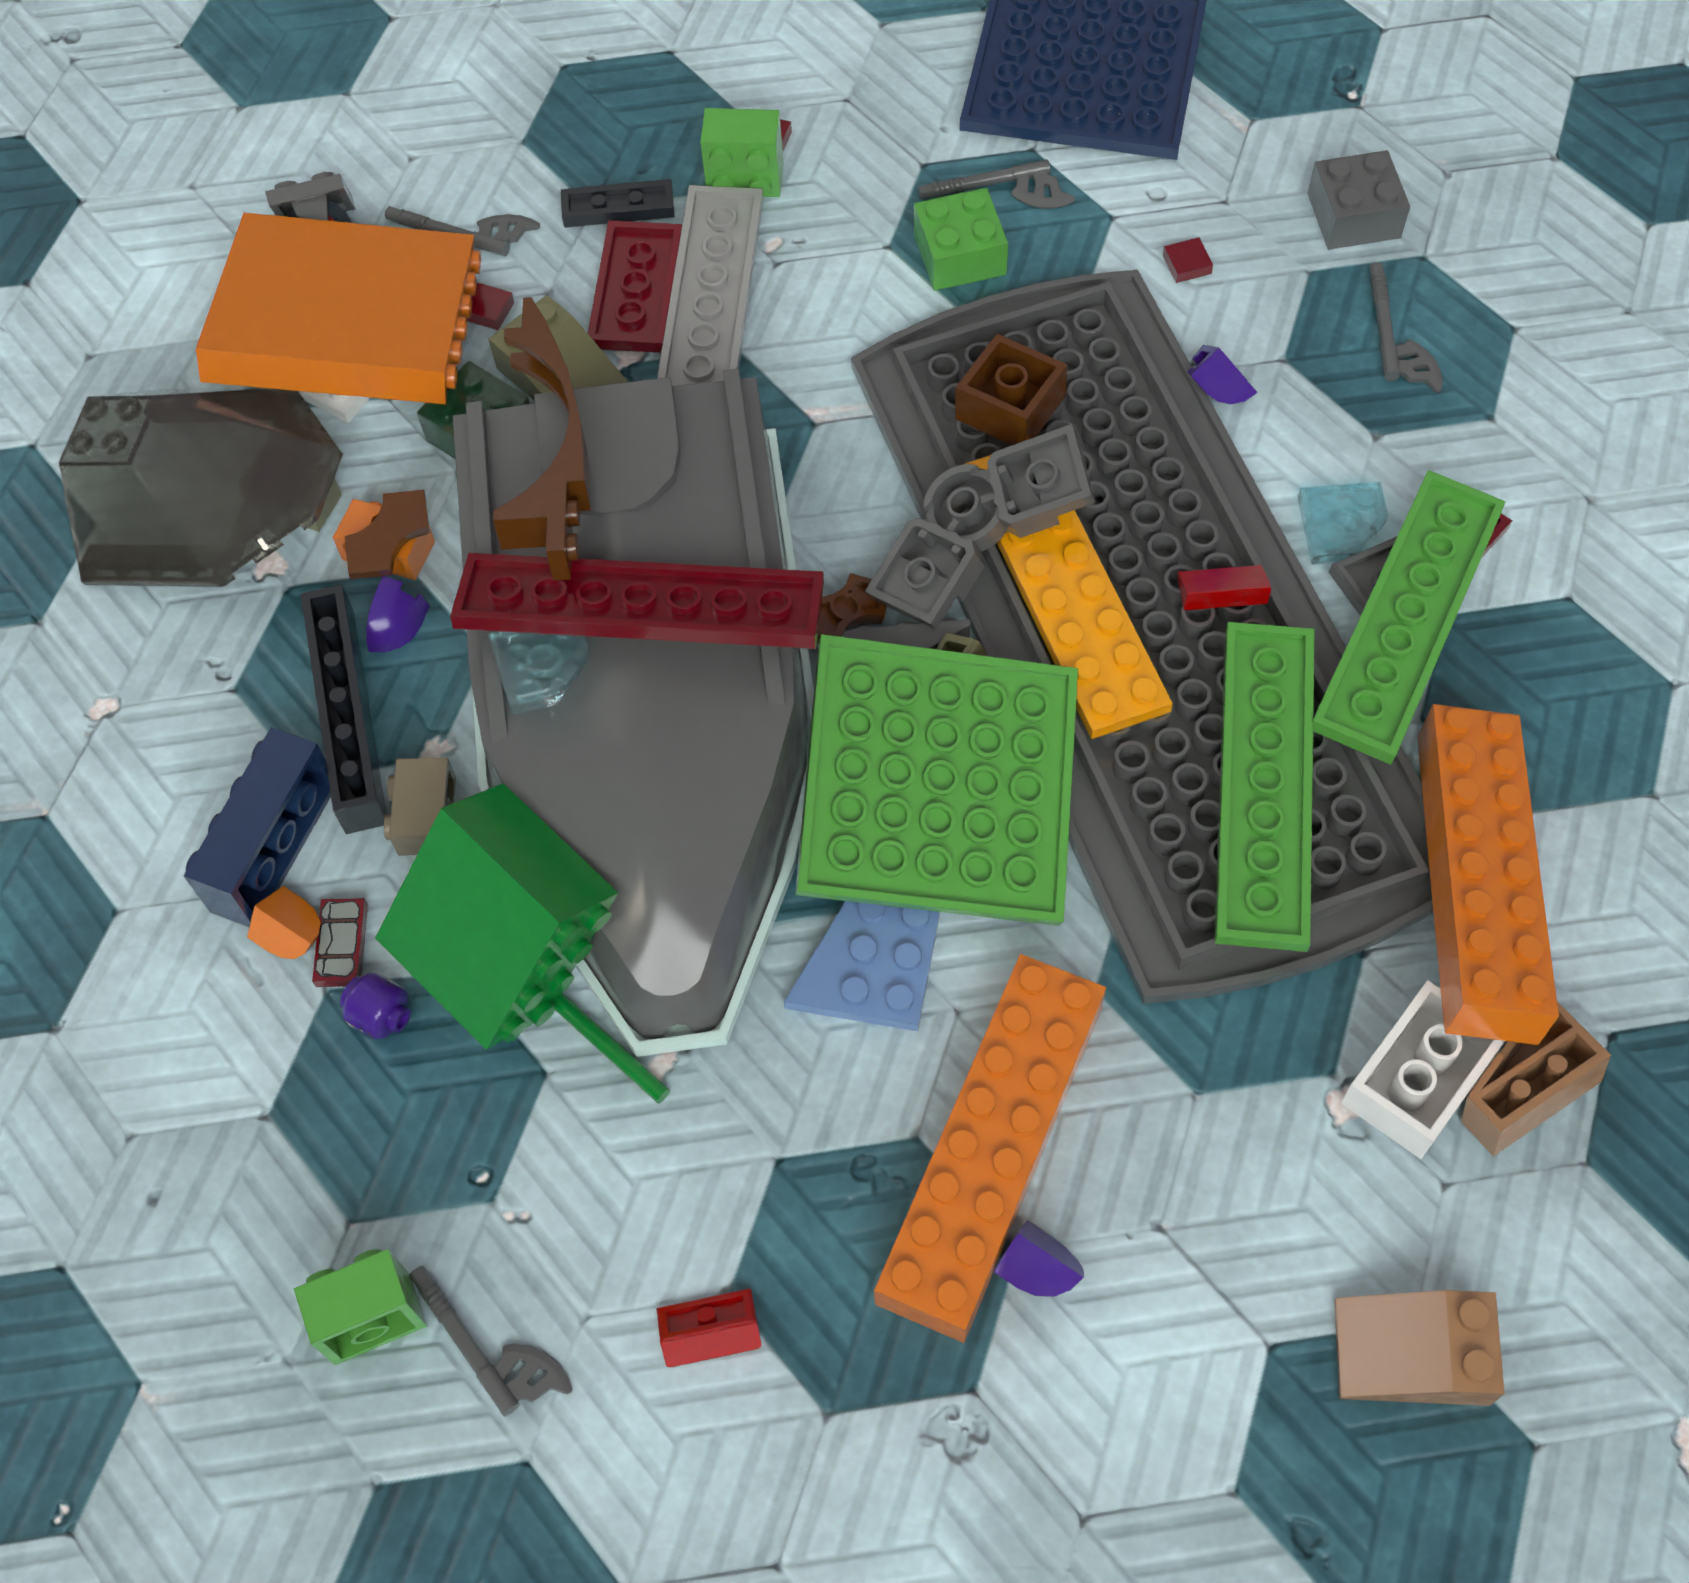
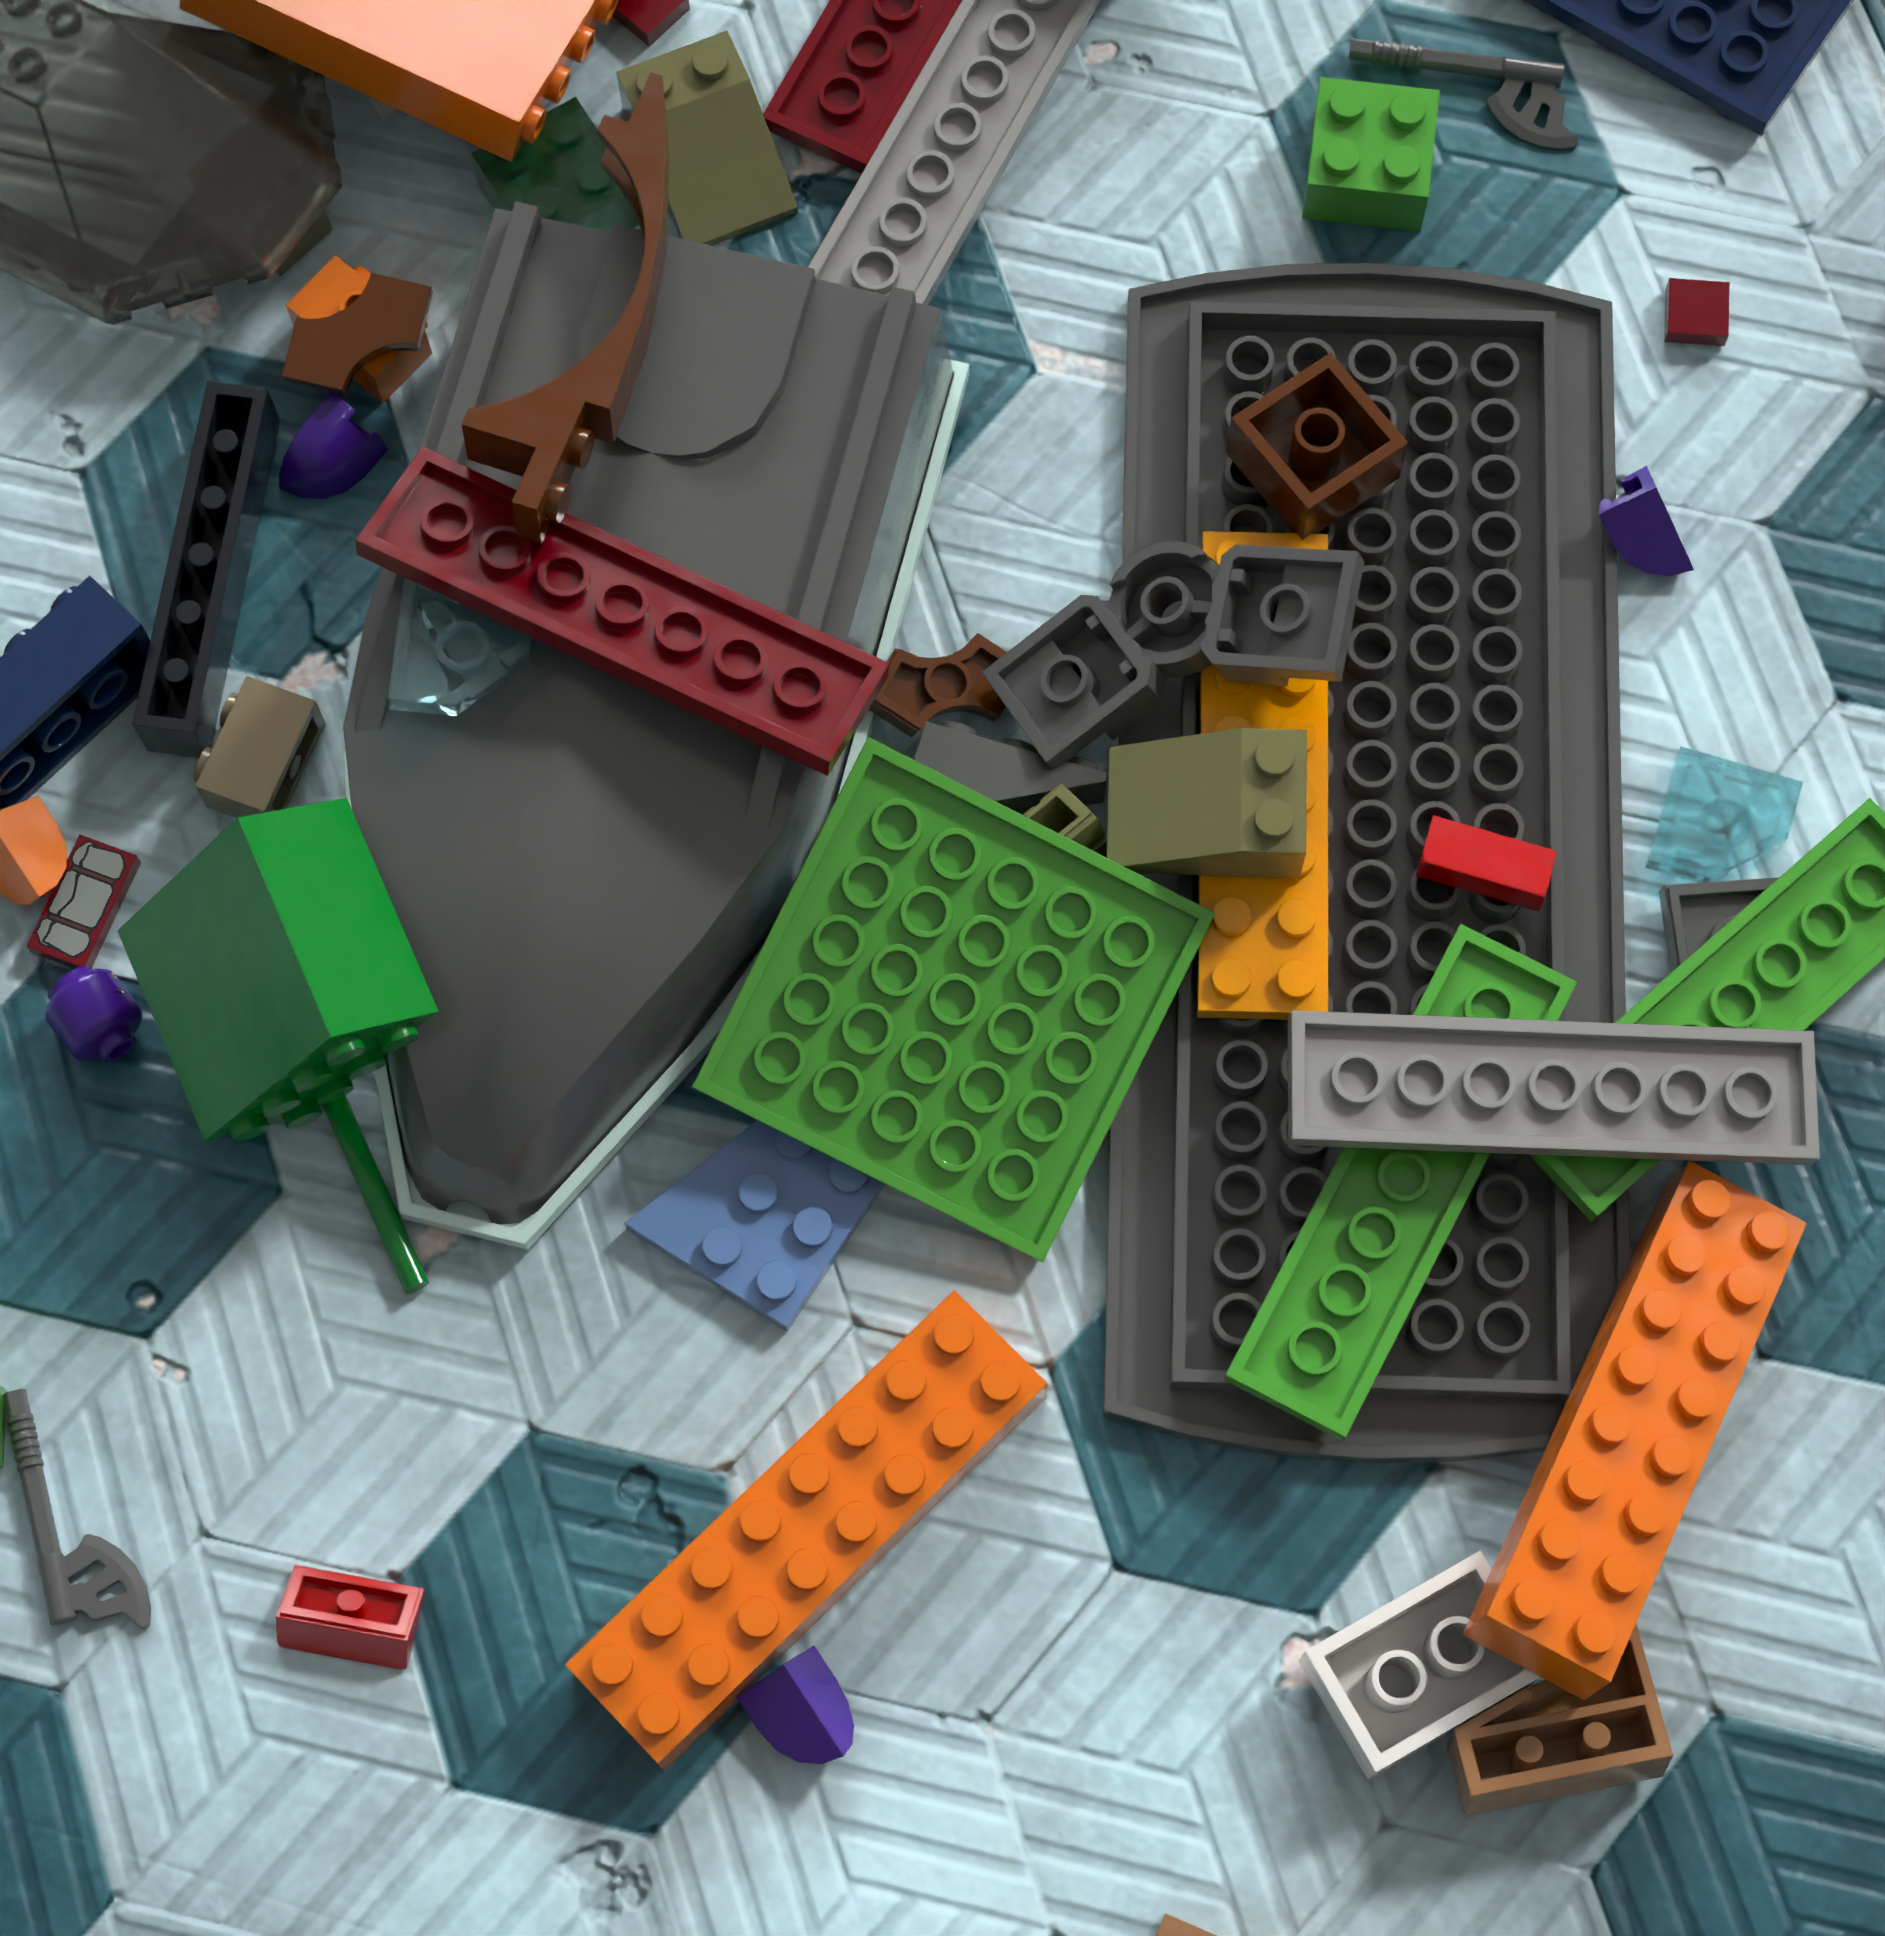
camera: 20 degrees right, 10 degrees up
none -> olive slope [1107,728,1307,878]
none -> light grey plate [1288,1010,1820,1165]

